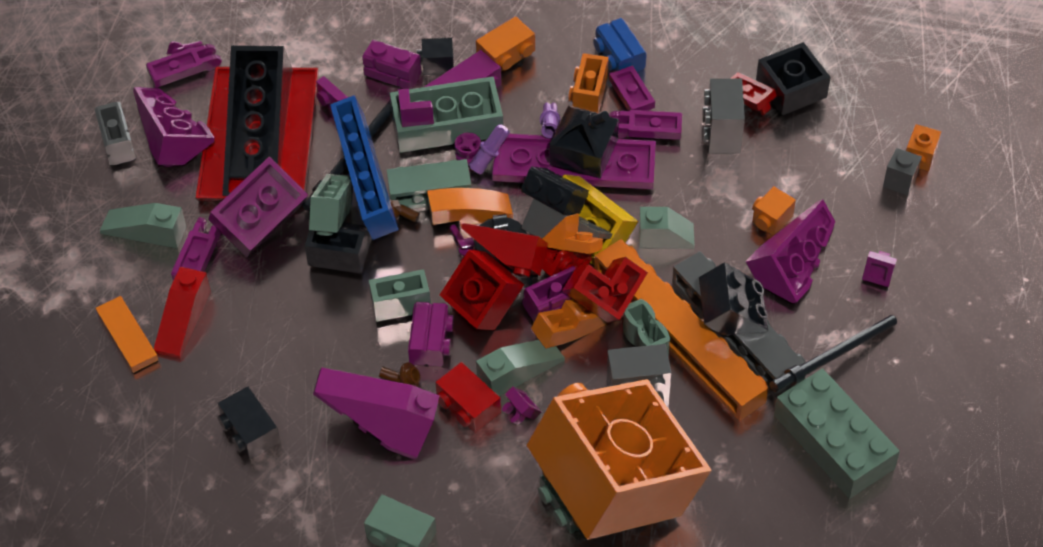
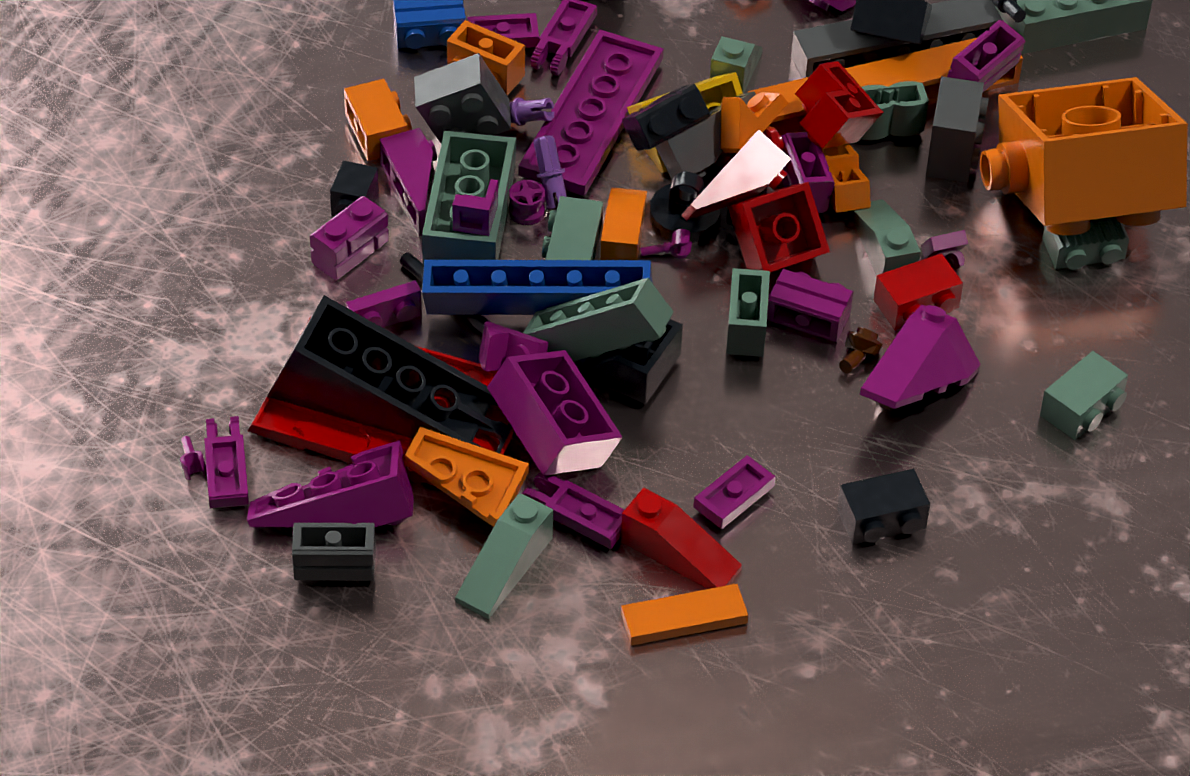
camera: 75 degrees left, 5 degrees down
black piece [550,105,619,179] -> none
none -> orange wing [405,427,529,527]
none -> dark grey brick [414,53,511,143]
none -> magenta slope [478,322,548,372]
none -> magenta plate [693,455,776,529]
none -> magenta brick [947,20,1026,92]

